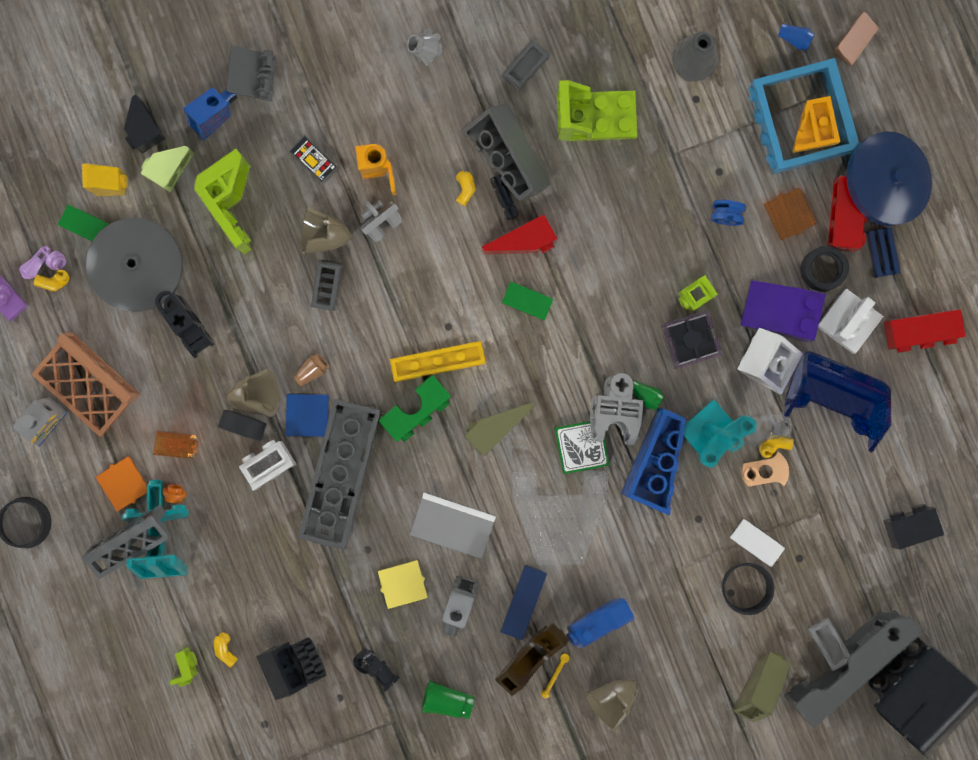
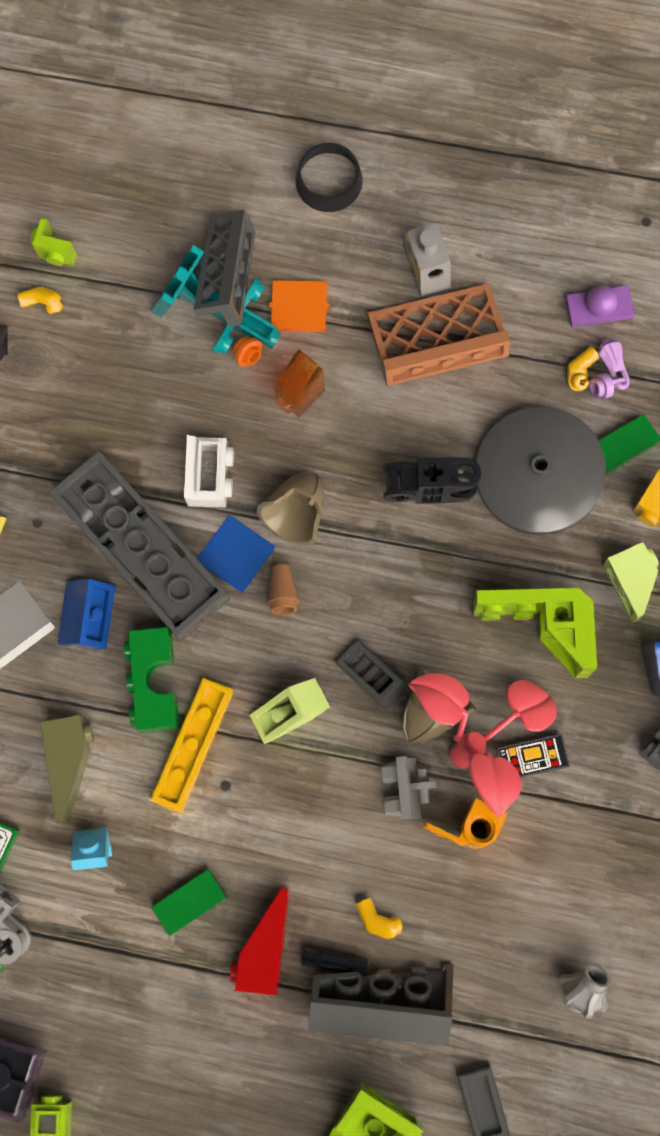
camera: 130 degrees right, 10 degrees down
black tyre [218,409,267,441] -> none
none -> blue panel [57,579,116,650]
none -> medium azure bracket [70,828,112,871]
none -> yellowish green slope [250,678,330,744]
none -> coral plant [408,673,557,817]

